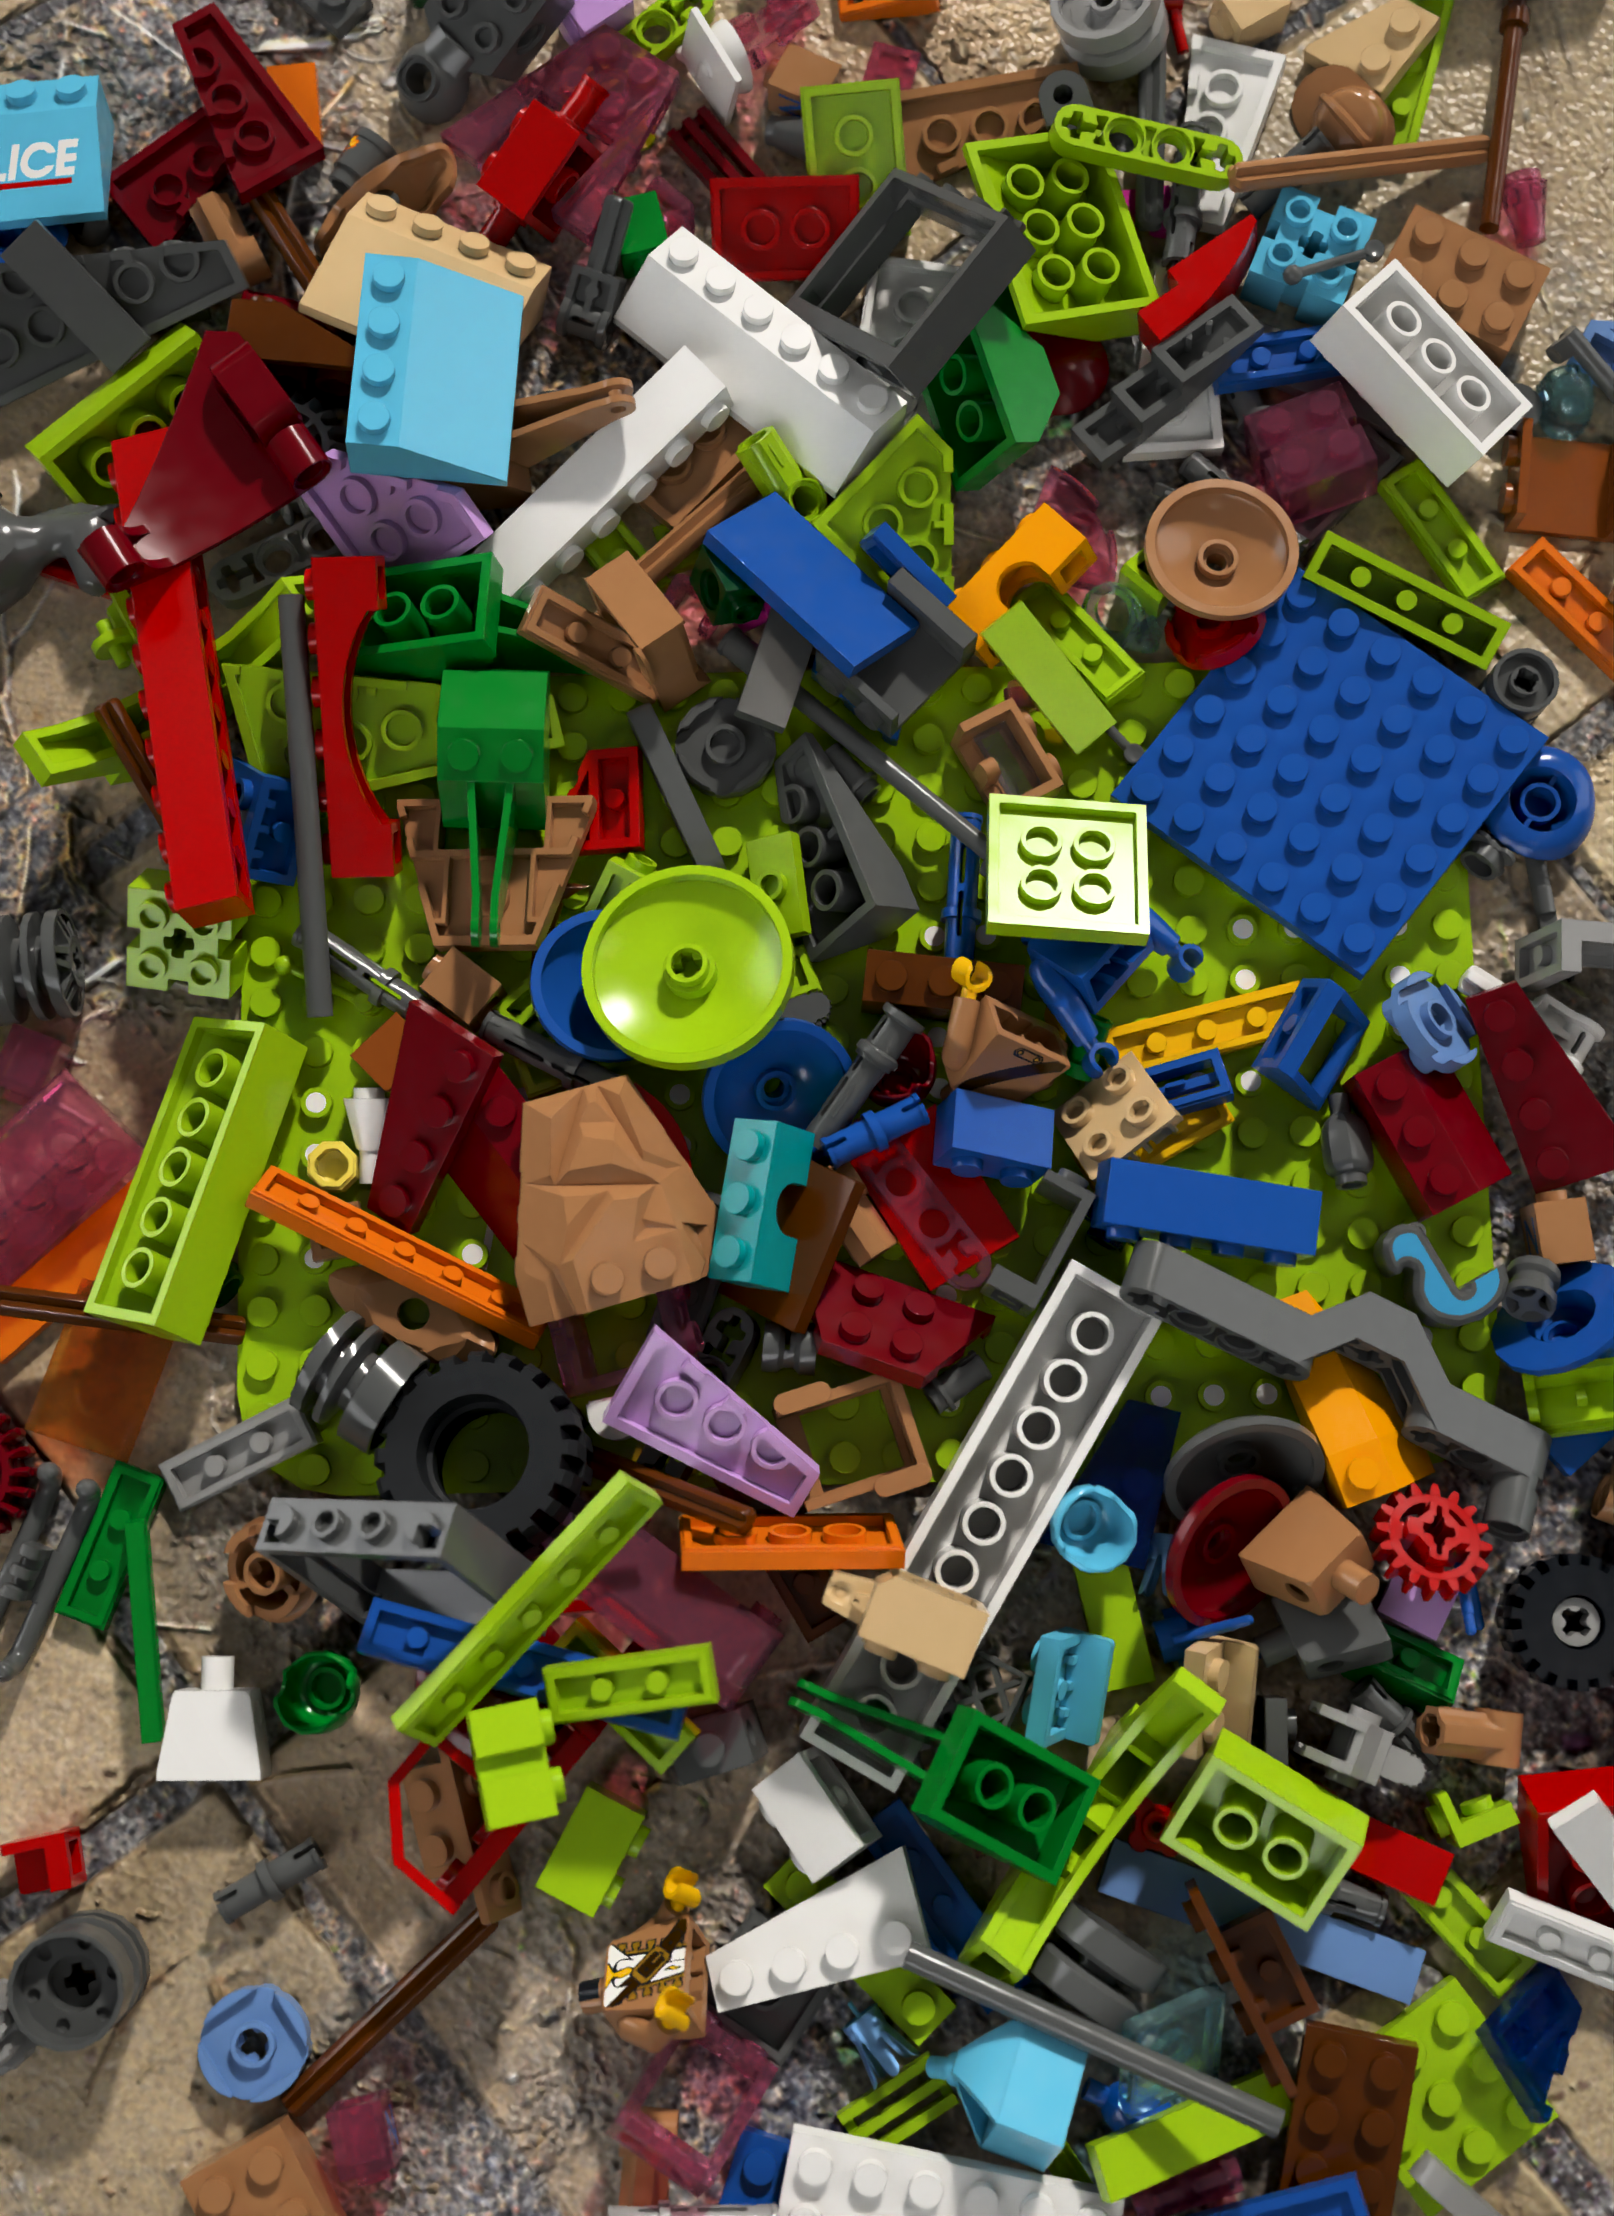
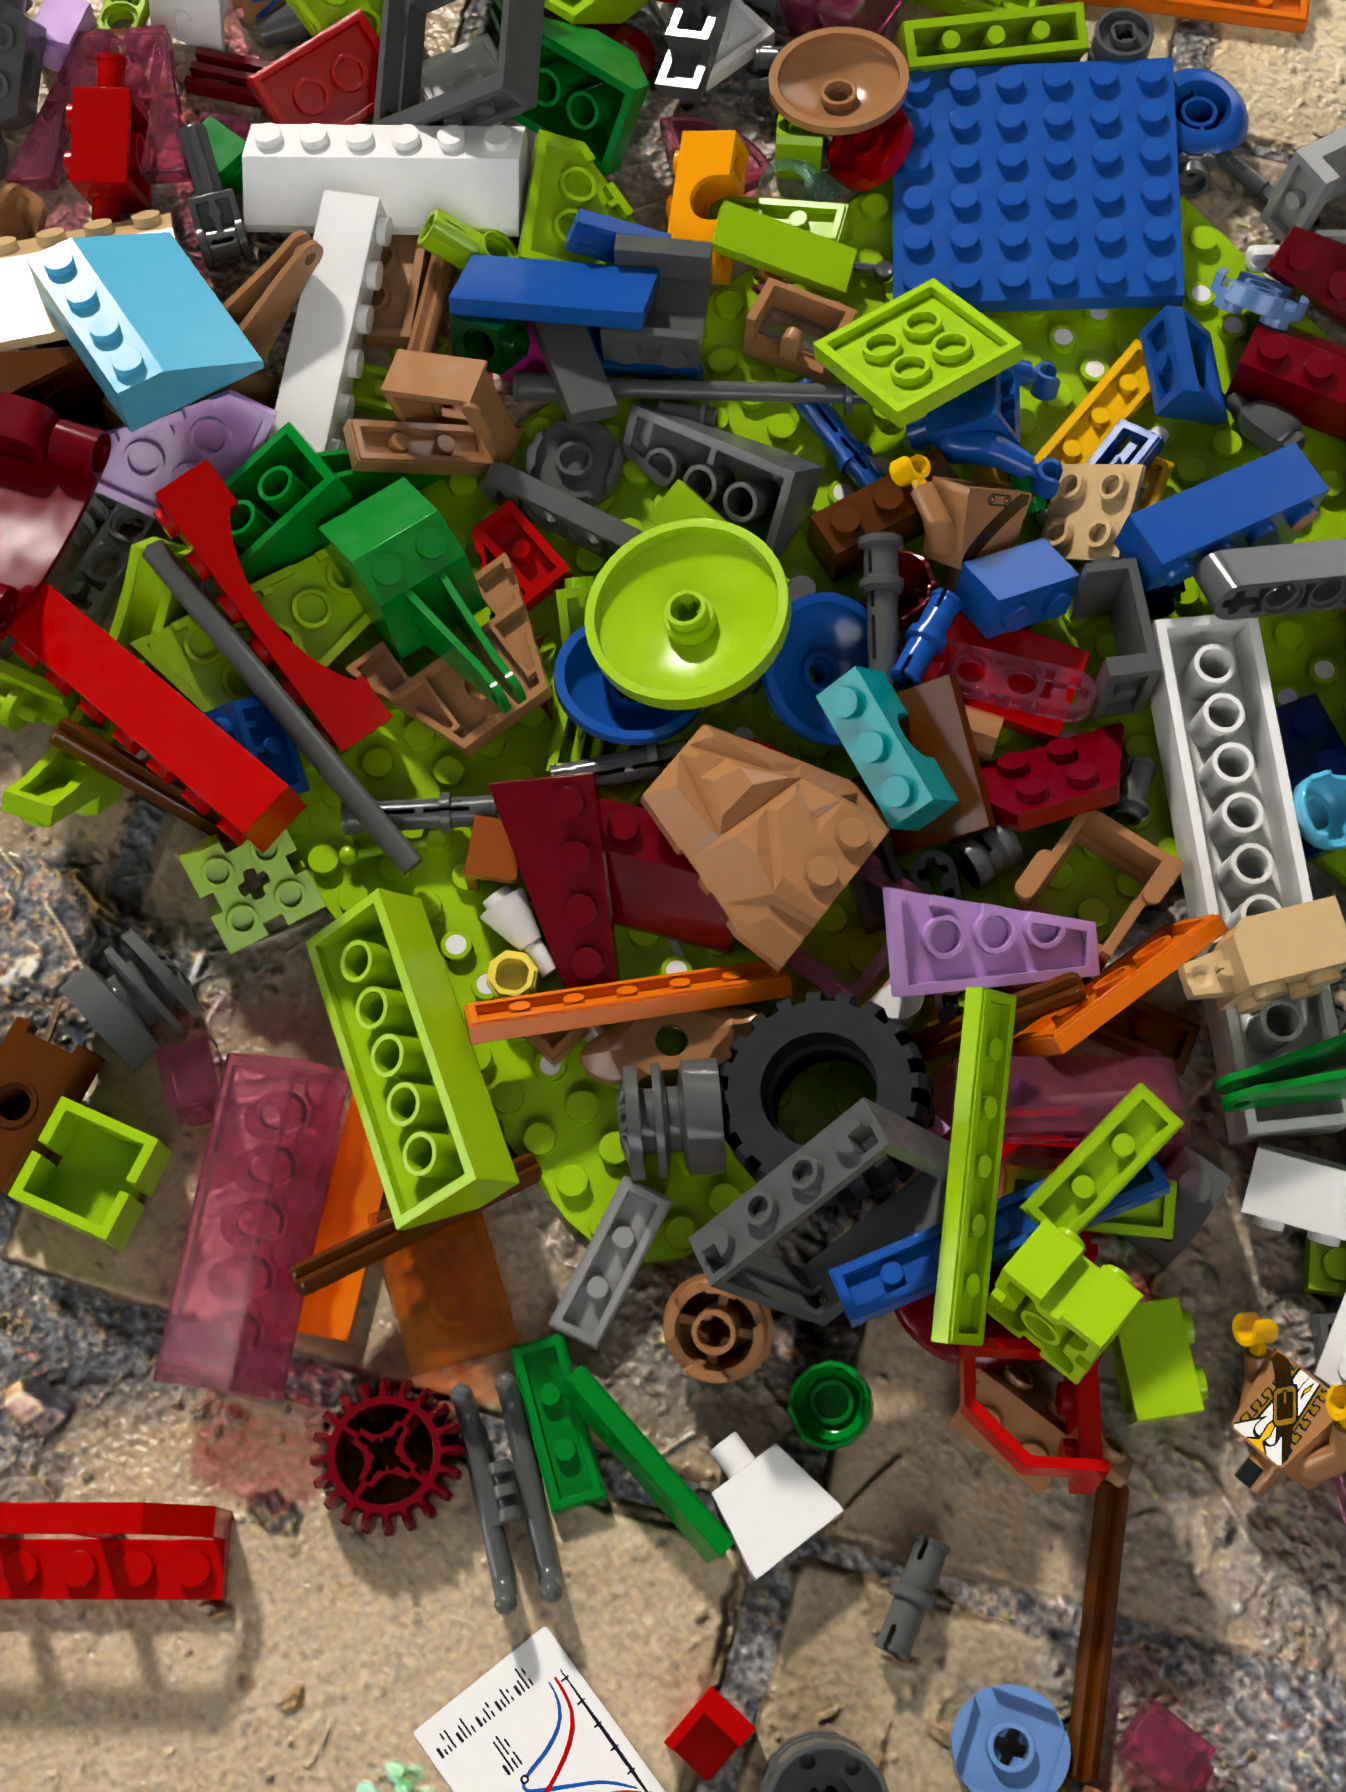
camera: 35 degrees left, 10 degrees down
medium nougat brick [420,946,508,1034] -> none

